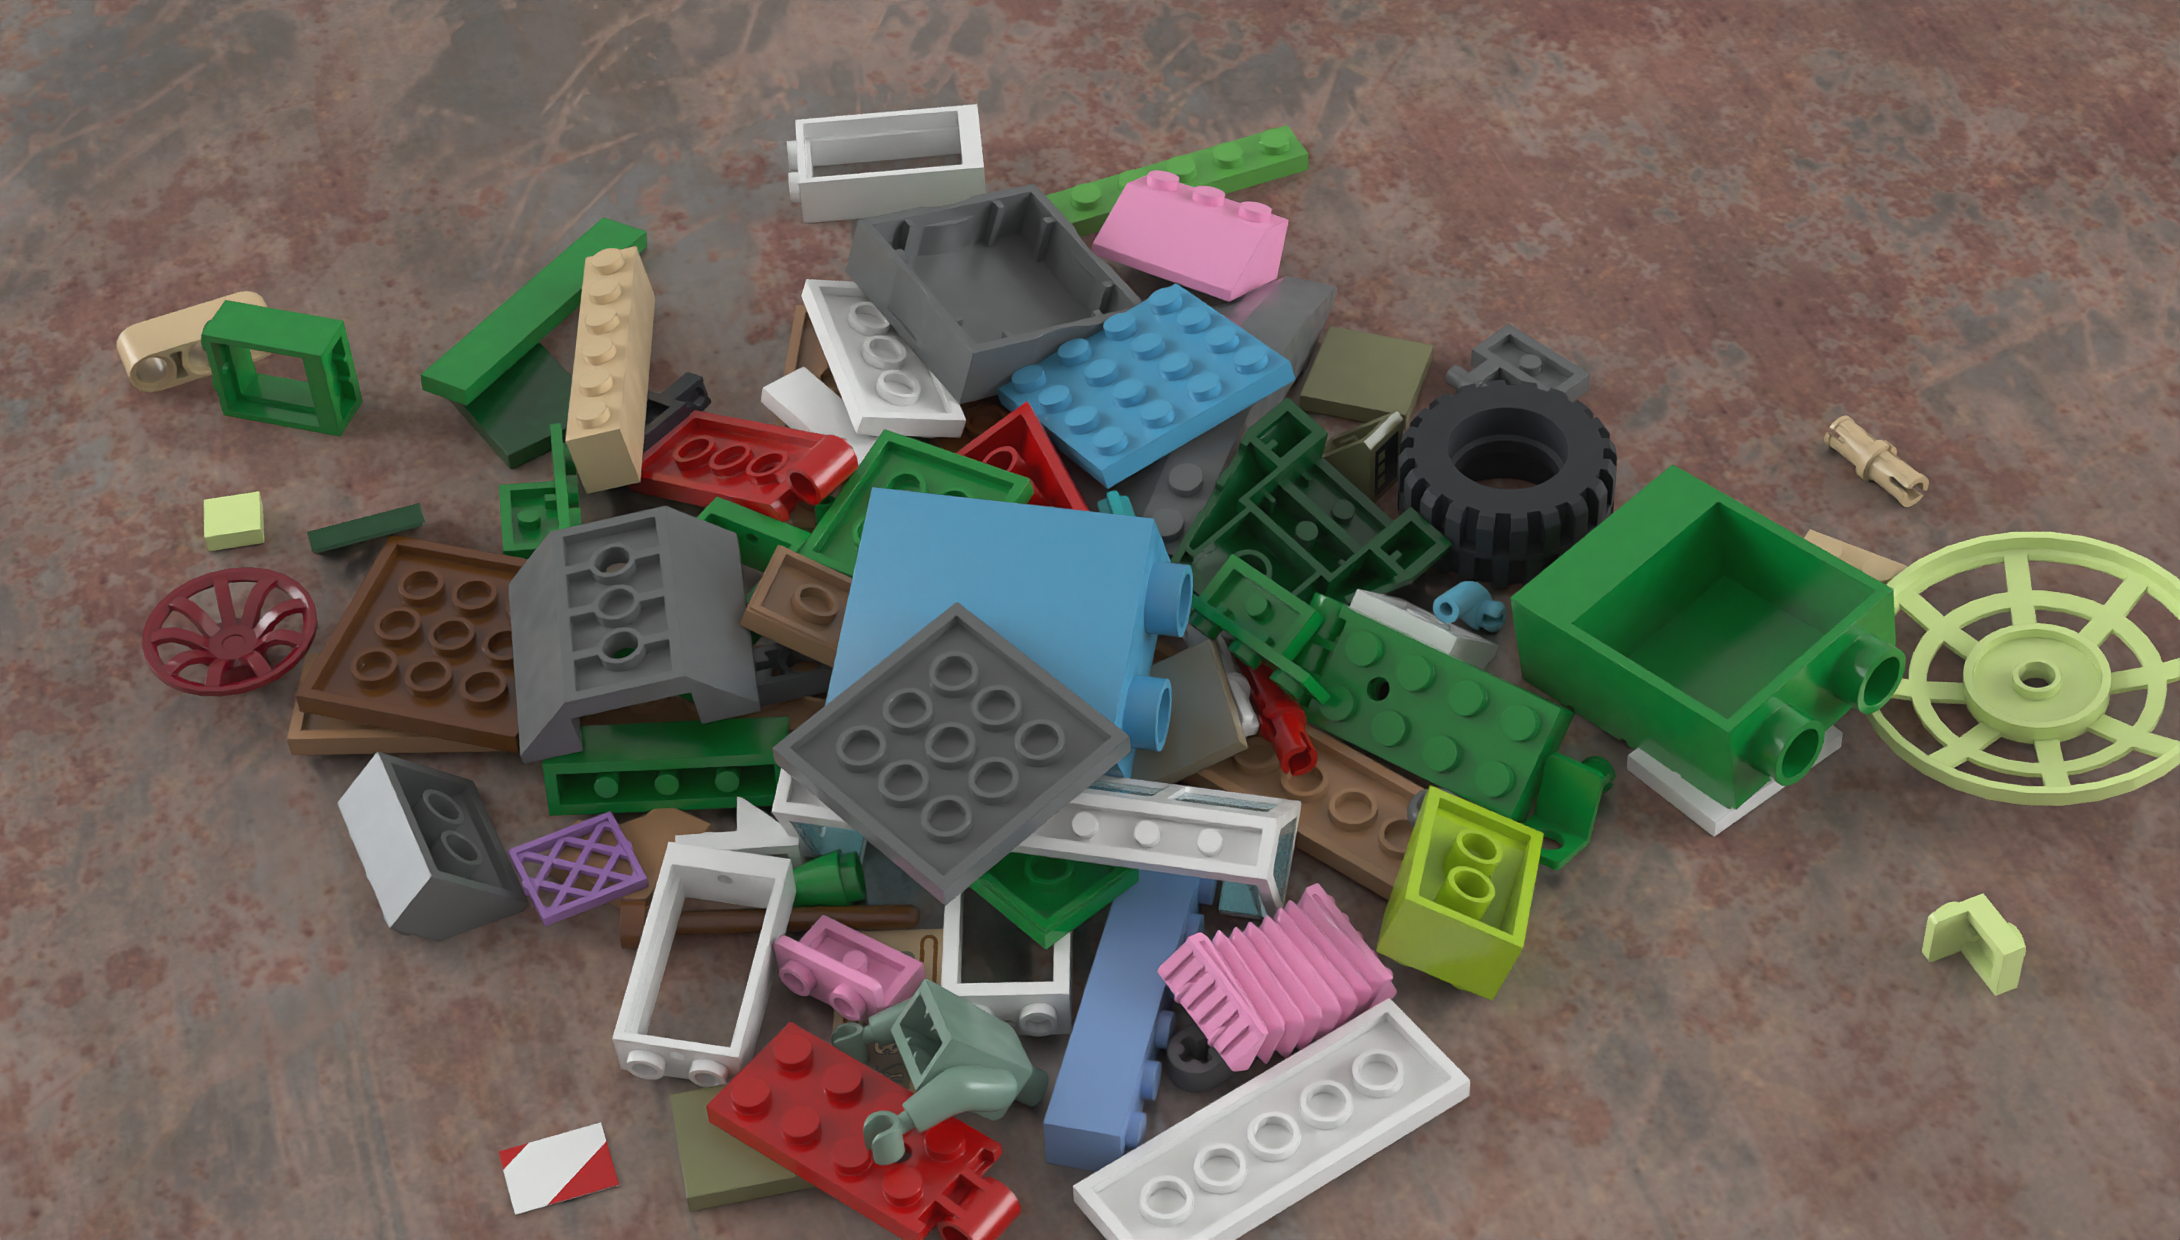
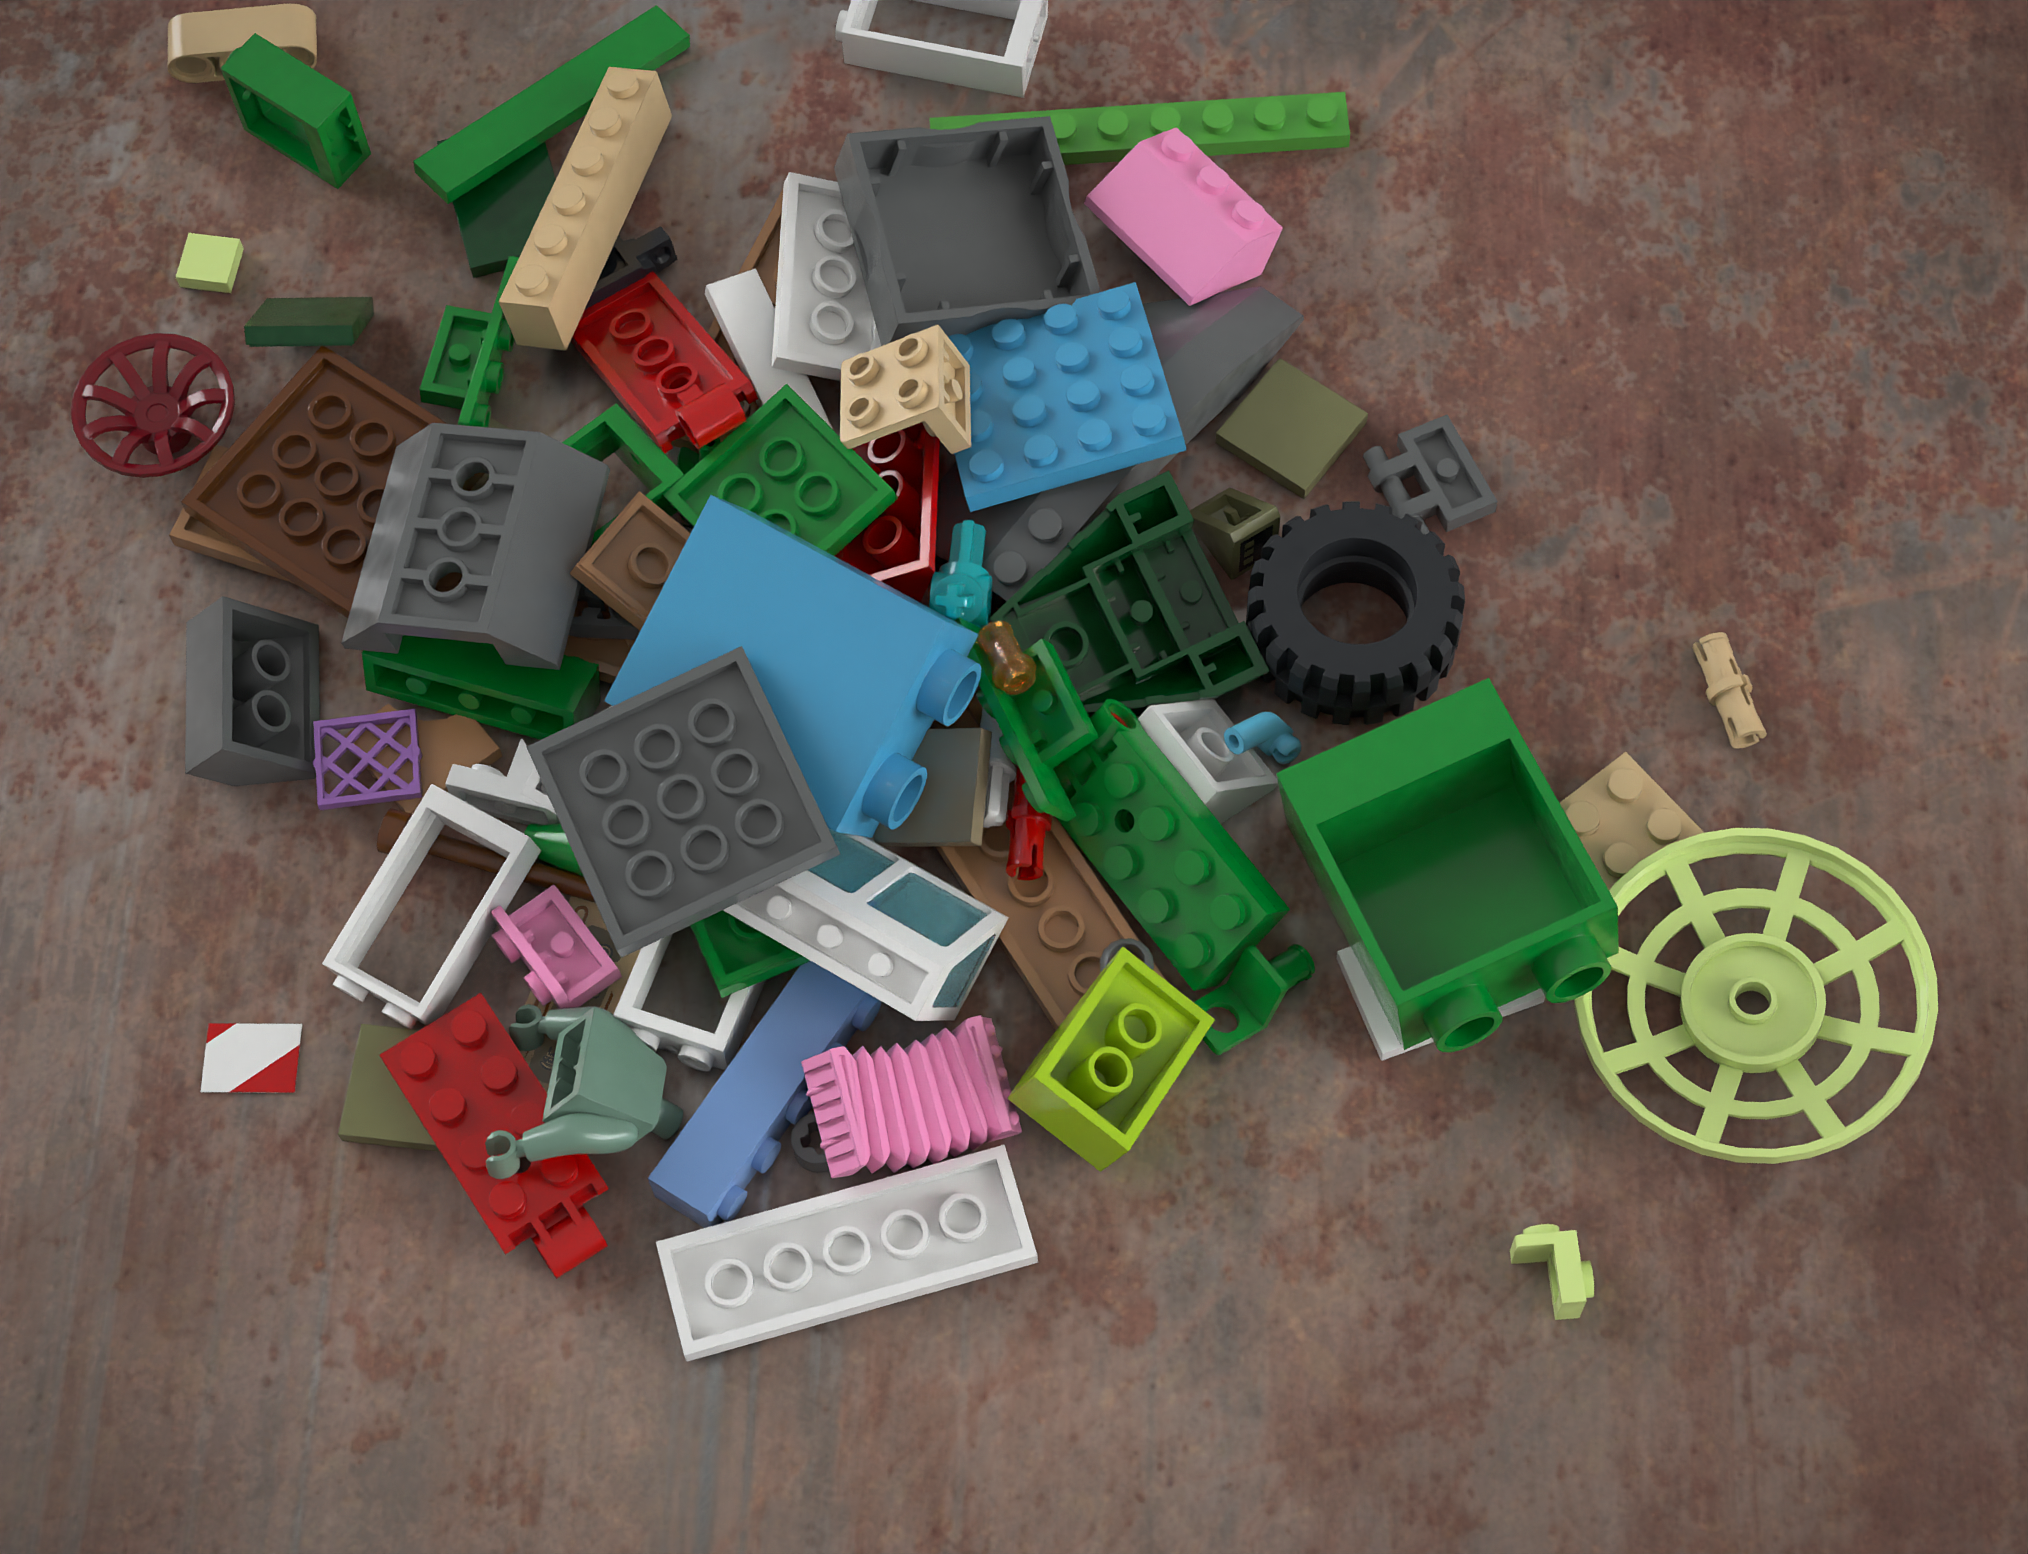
camera: 20 degrees right, 20 degrees up
none -> tan bracket [840,325,971,454]
none -> clear orange pin [977,621,1036,695]

